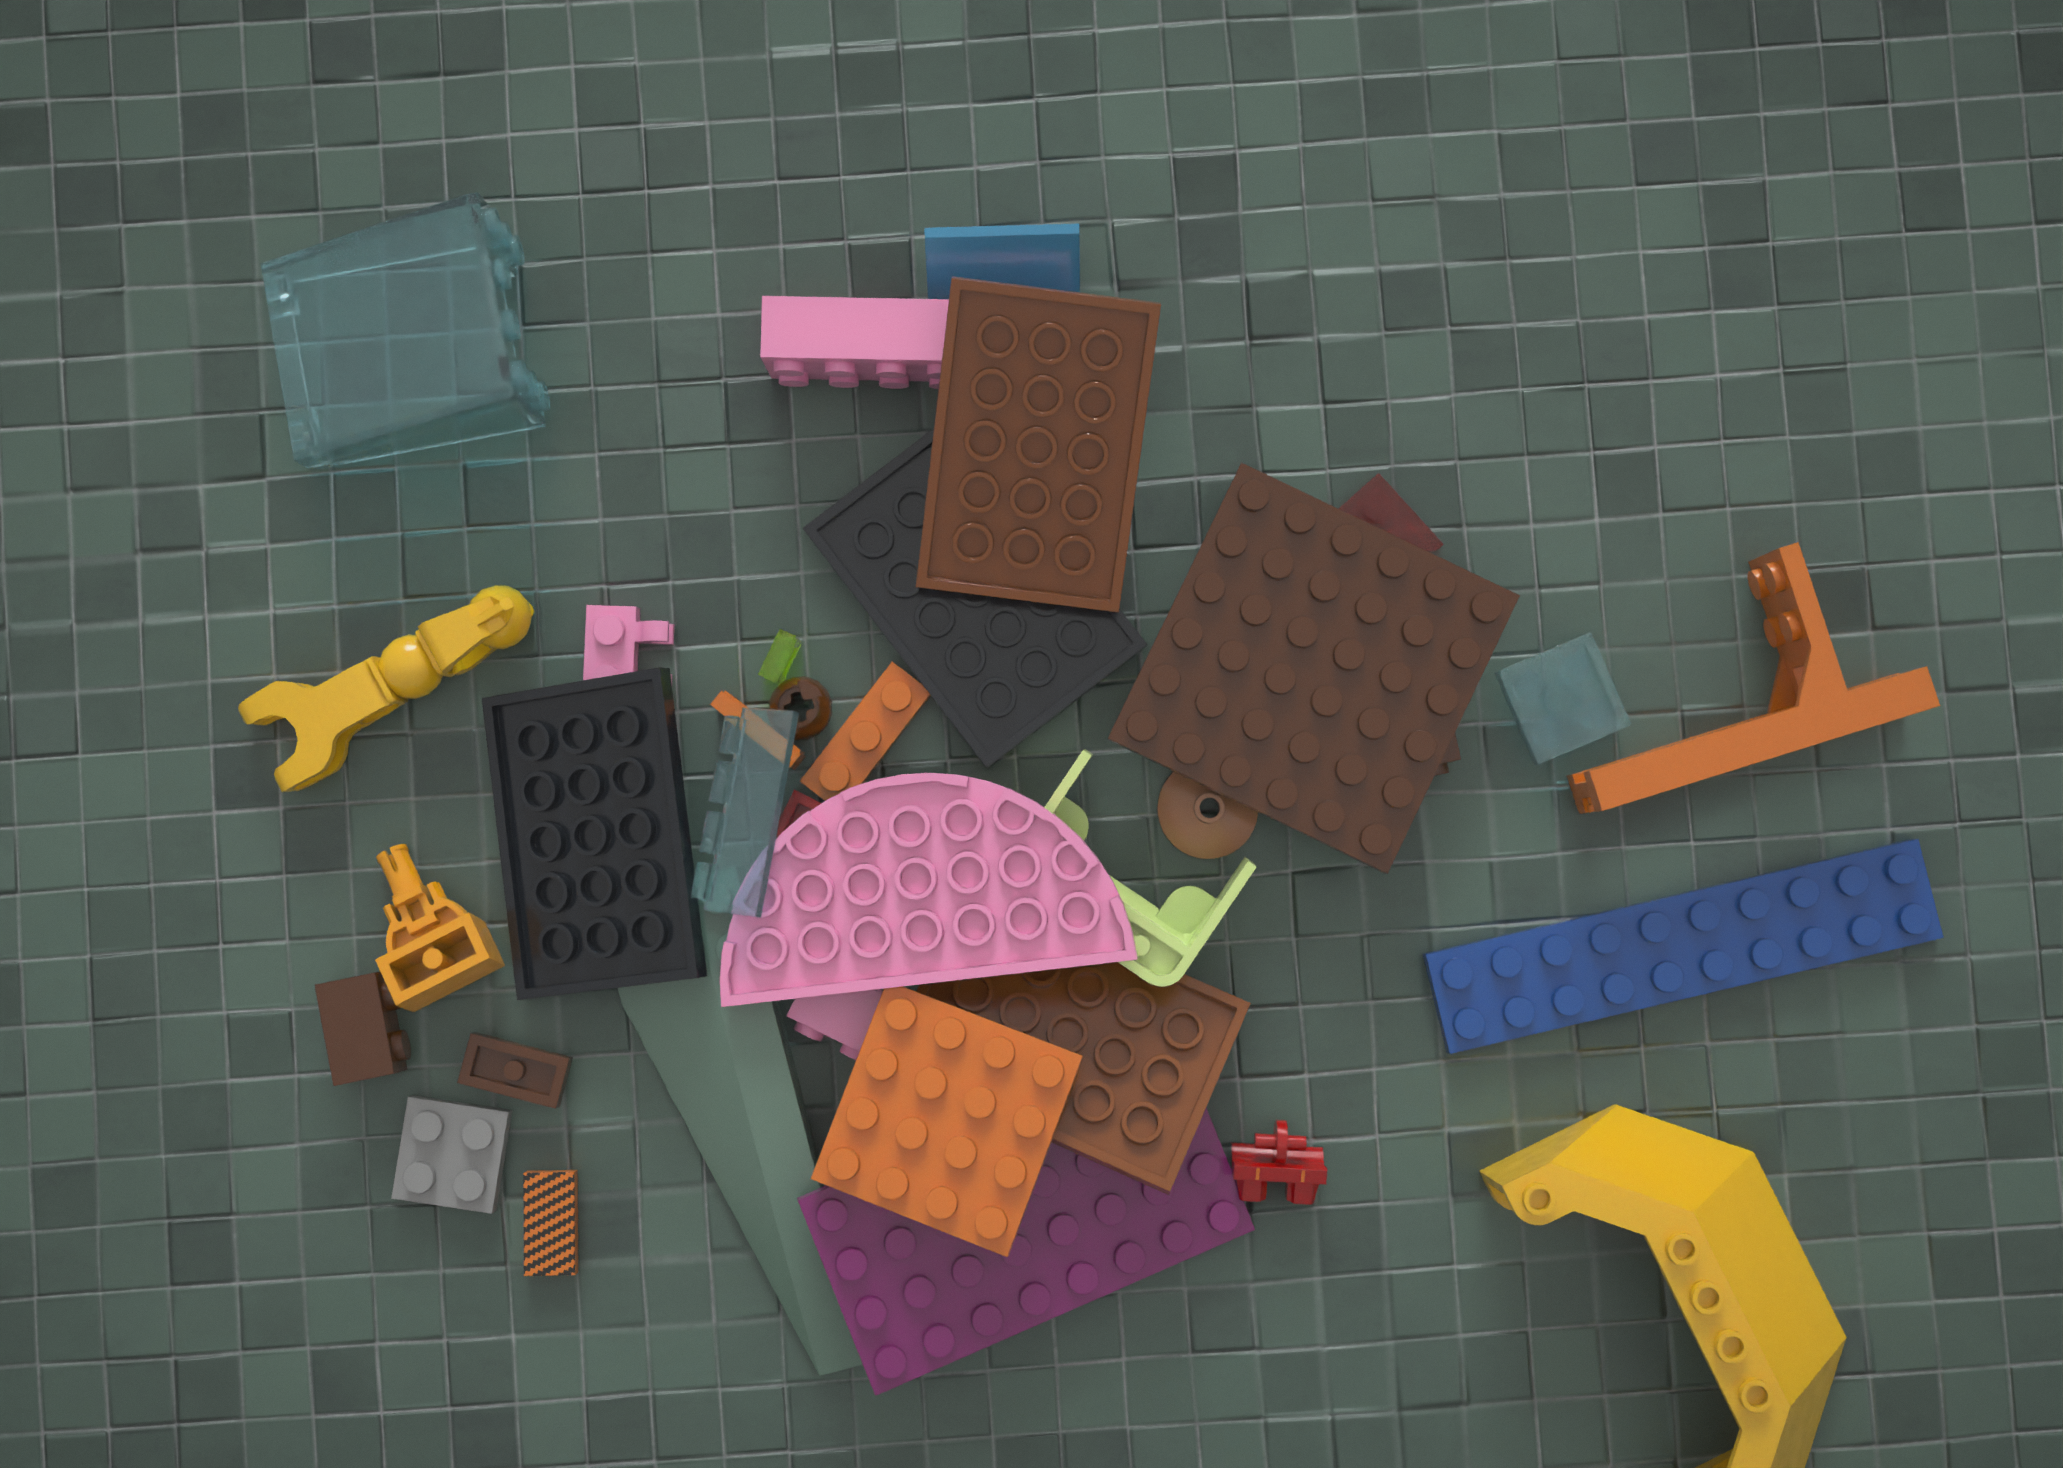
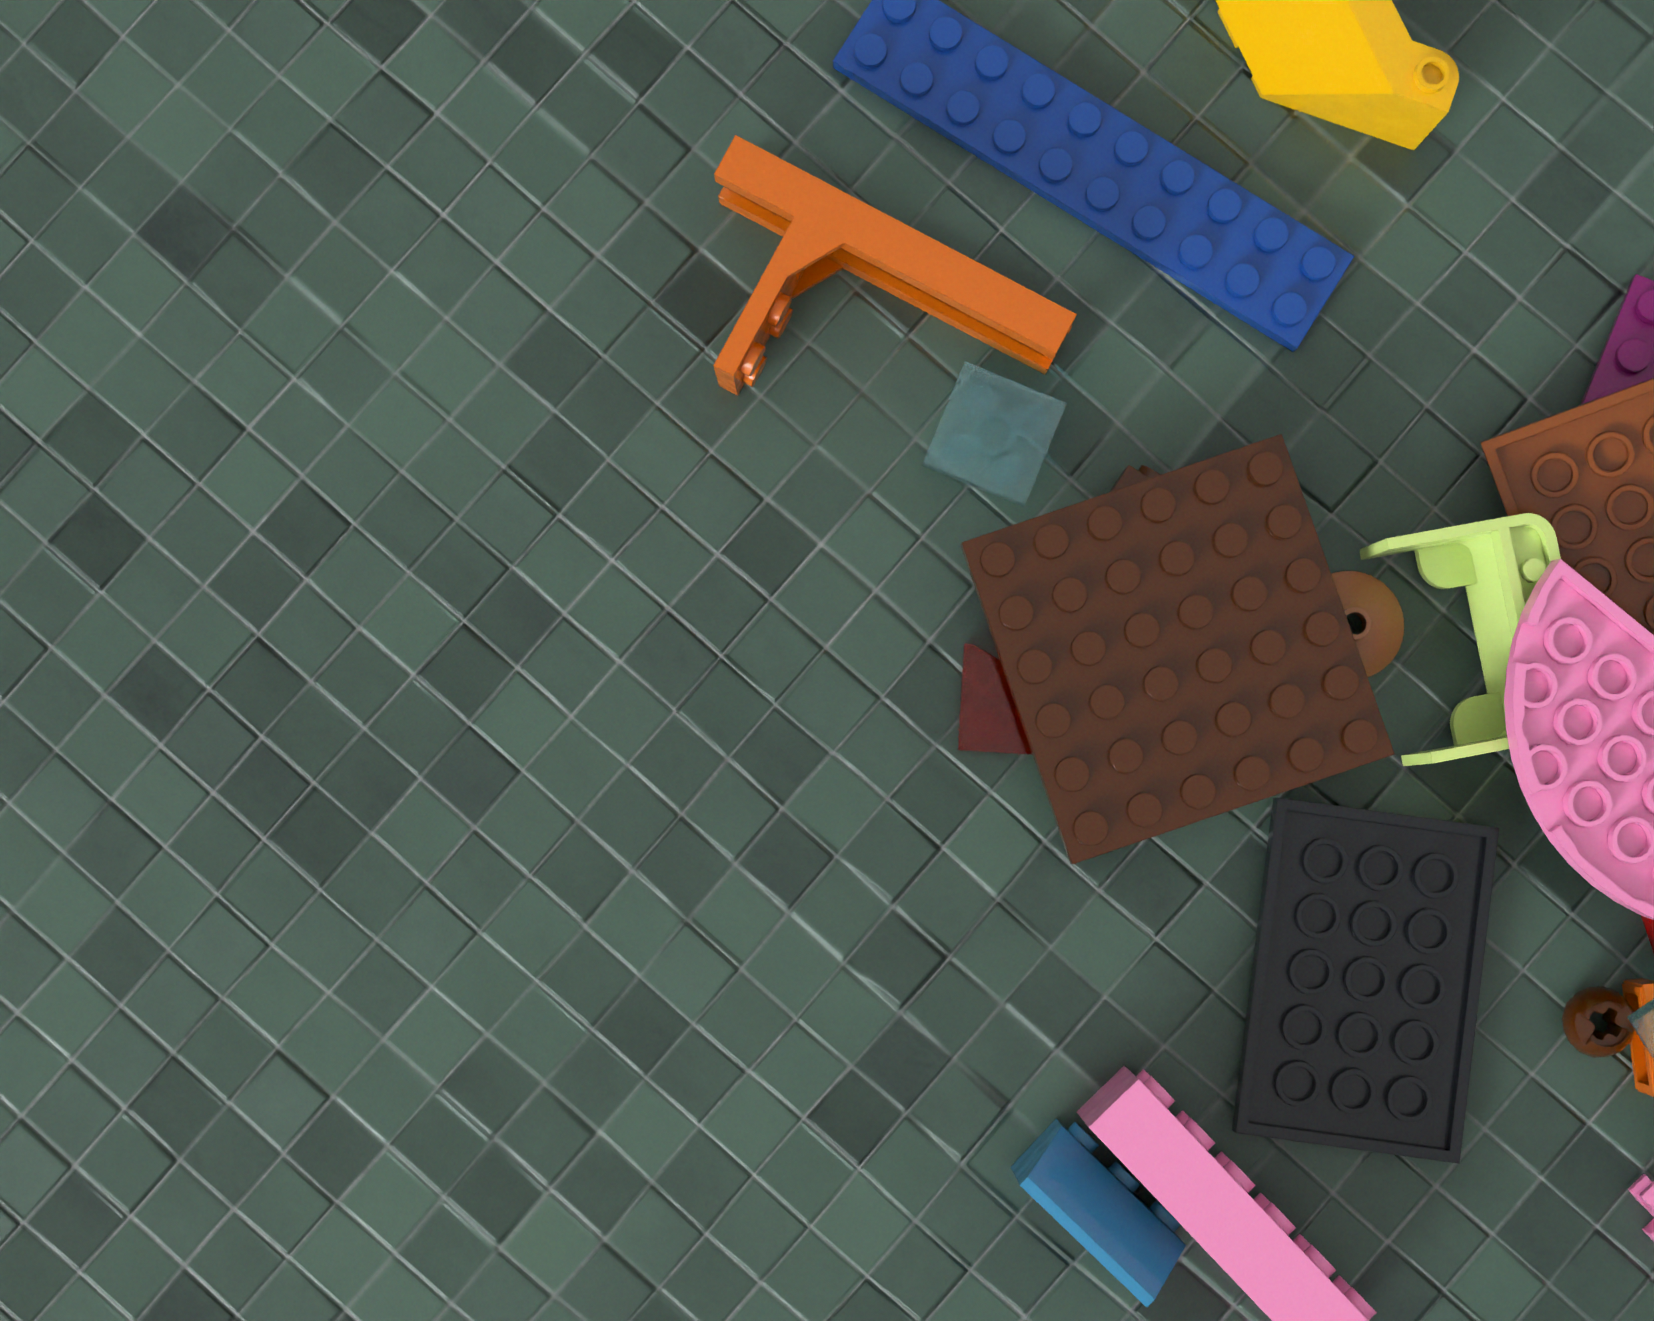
camera: 135 degrees left, 0 degrees up
clear neon green tile [758,629,801,685] -> none
orange plate [800,661,931,801] -> none
dark orange plate [916,276,1161,612] -> none
red hips [1230,1119,1328,1205] -> none

